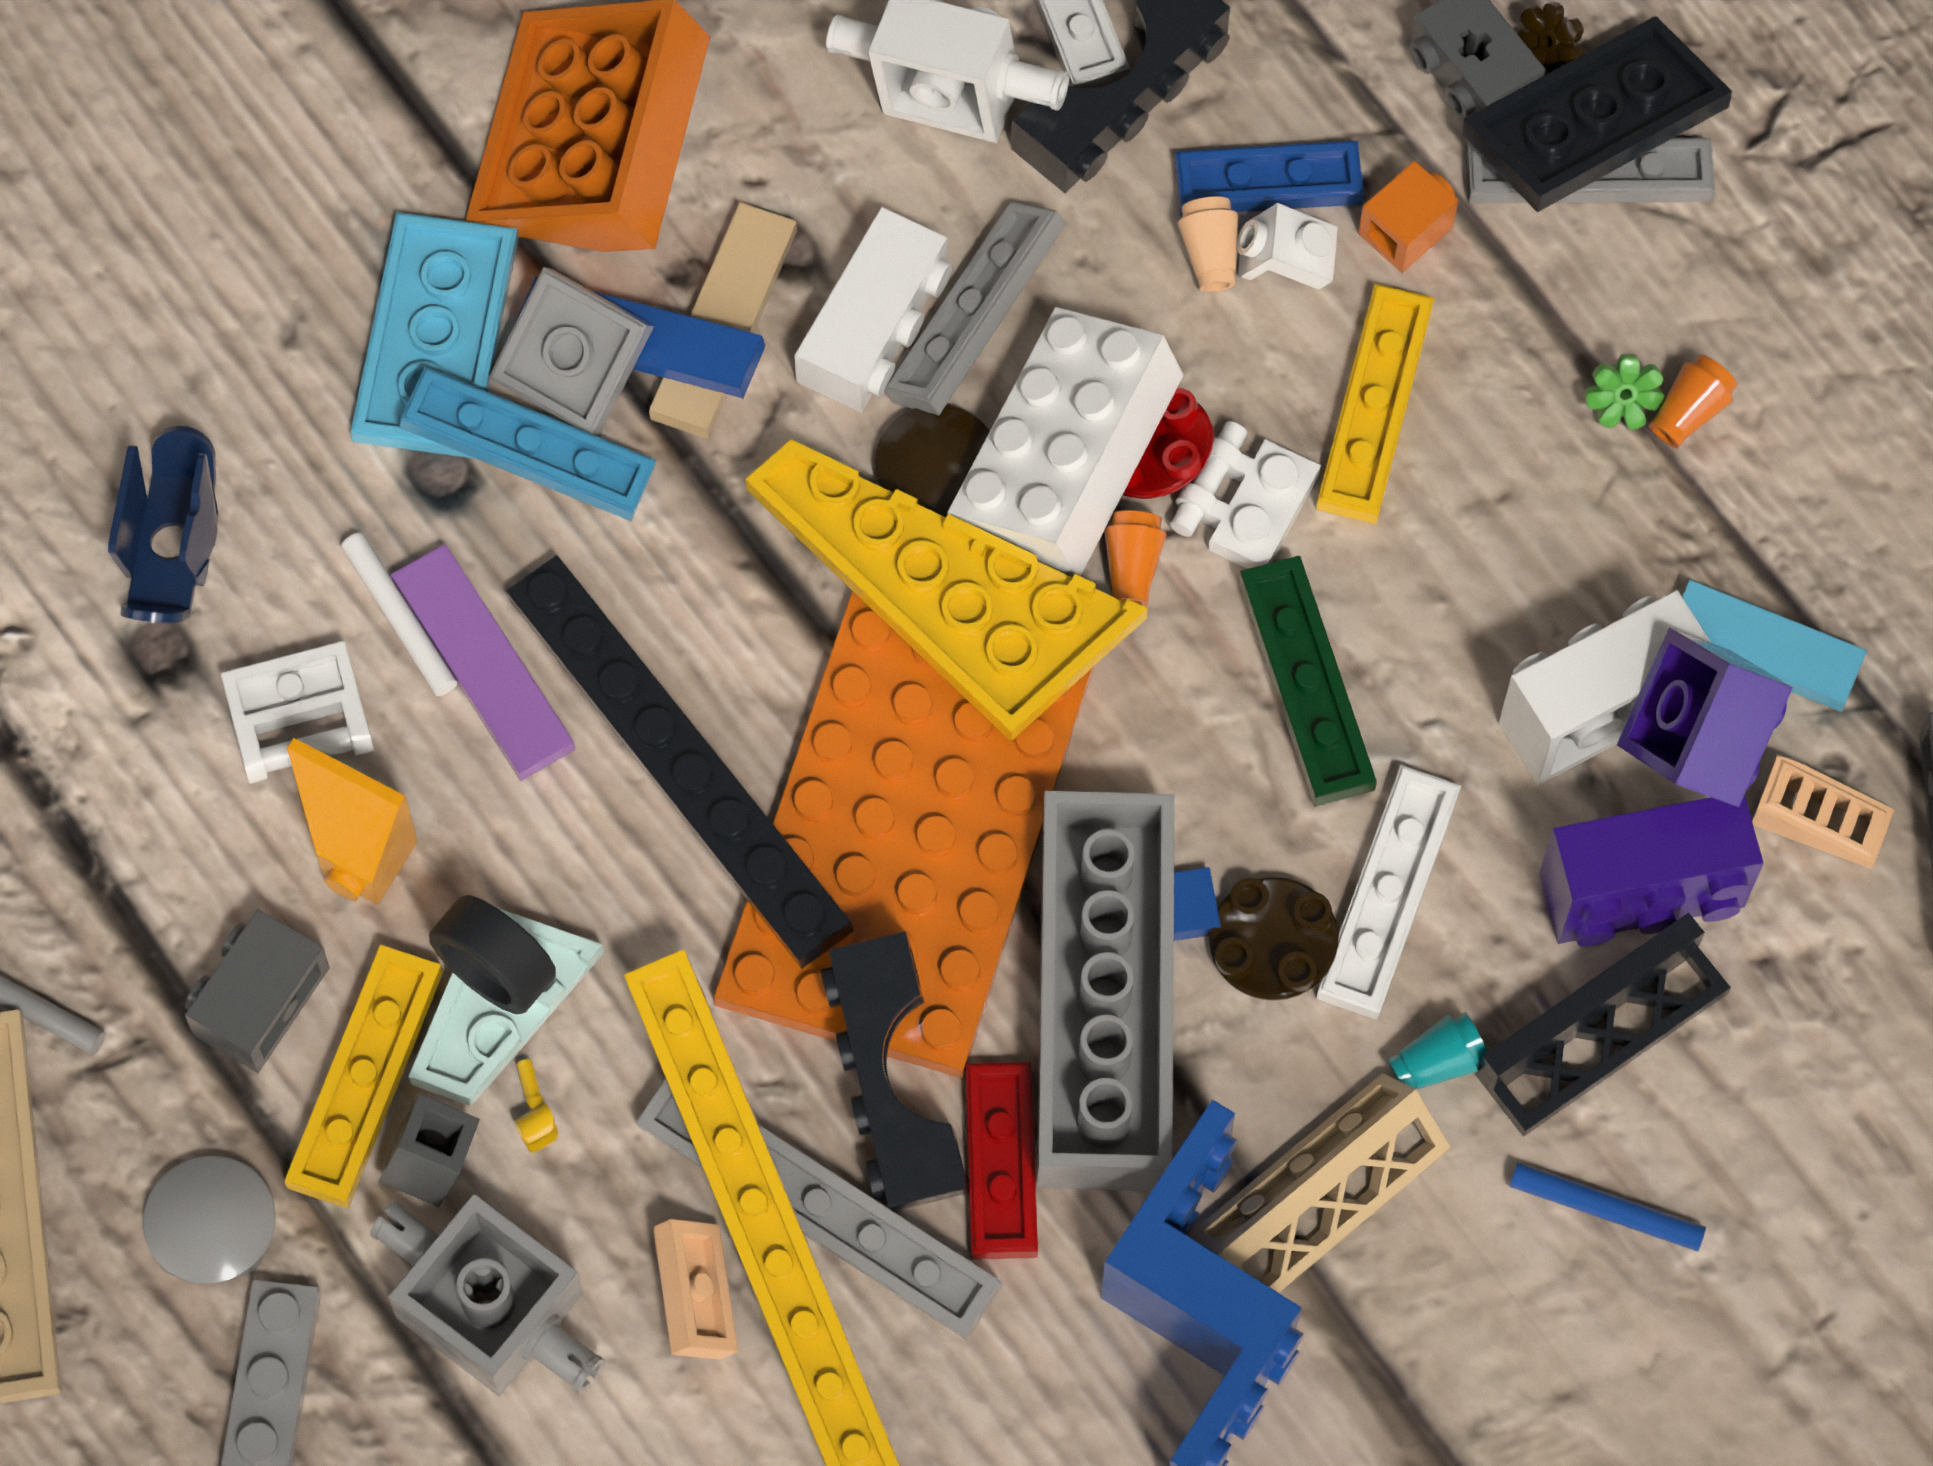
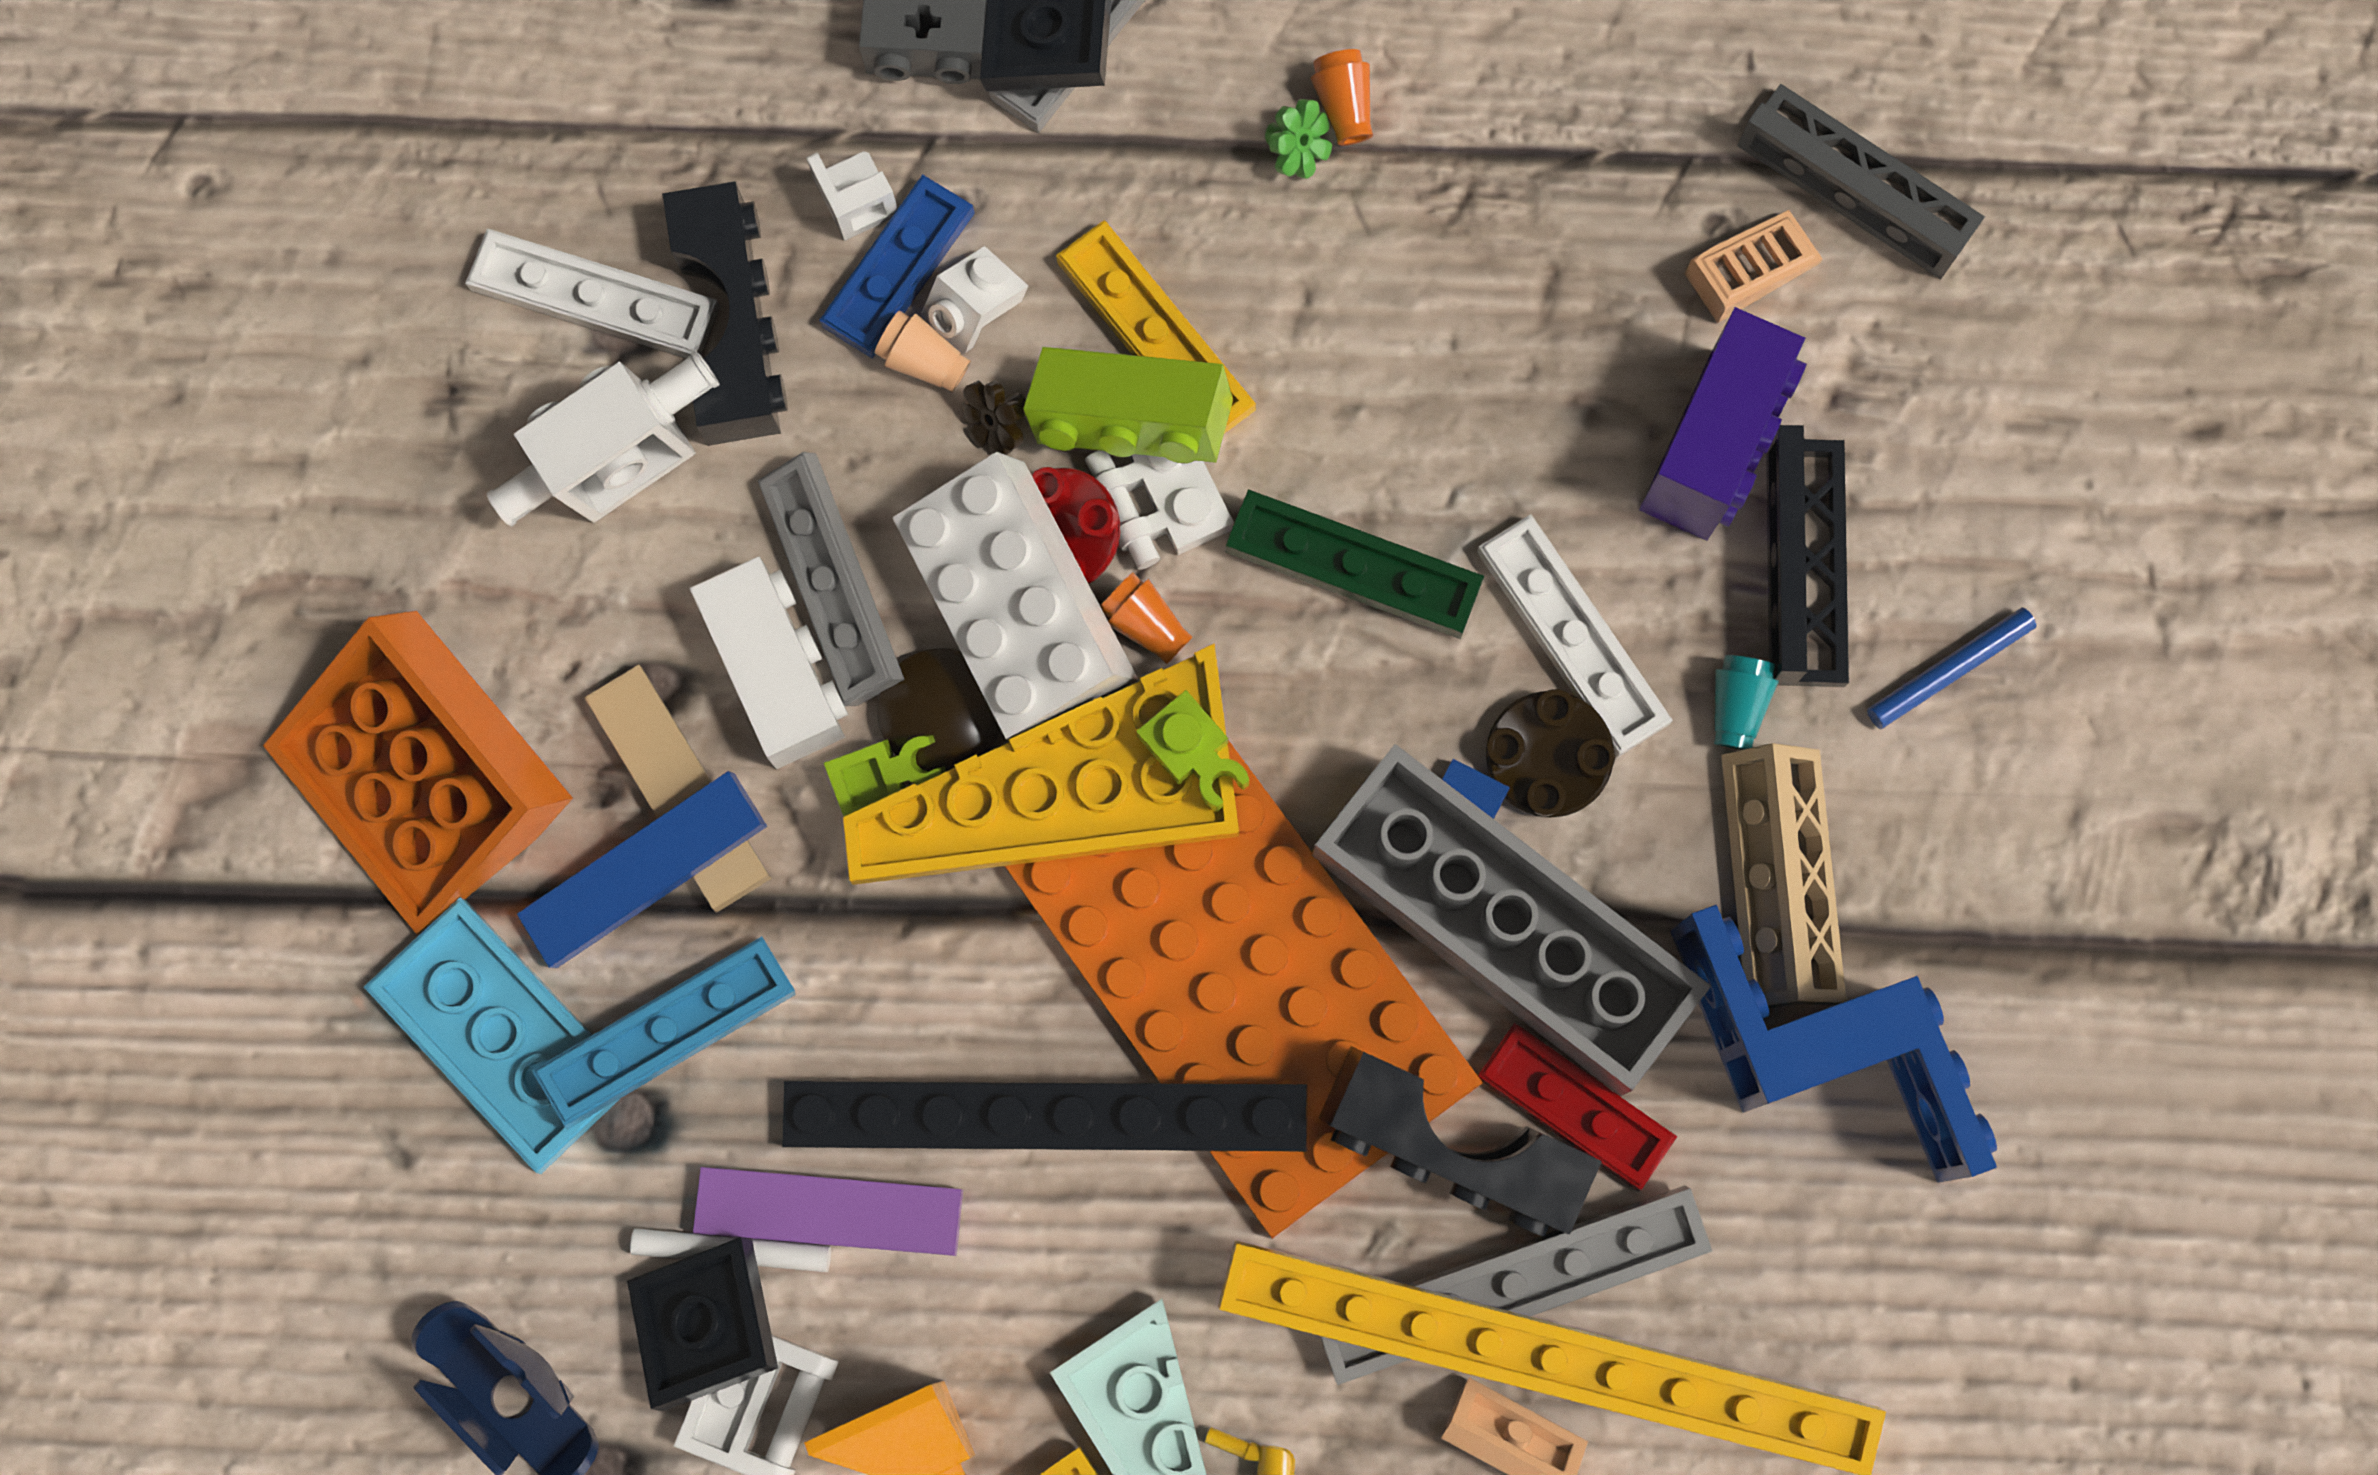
camera: 50 degrees left, 10 degrees up
black tyre [429,895,556,1015] -> none
light grey tile [489,267,654,437] -> none
orange brick [1358,160,1459,273] -> none
white brick [1498,590,1711,786] -> none
dark purple brick [1617,627,1793,807] -> none
medium azure tile [1682,580,1867,712] -> none
none -> black tile [627,1237,778,1411]
none -> white panel [806,151,898,241]
none -> lime plate [824,735,947,817]
none -> dark brown plant [962,380,1026,455]
none -> lime brick [1023,347,1233,463]
none -> lime plate [1136,690,1249,812]

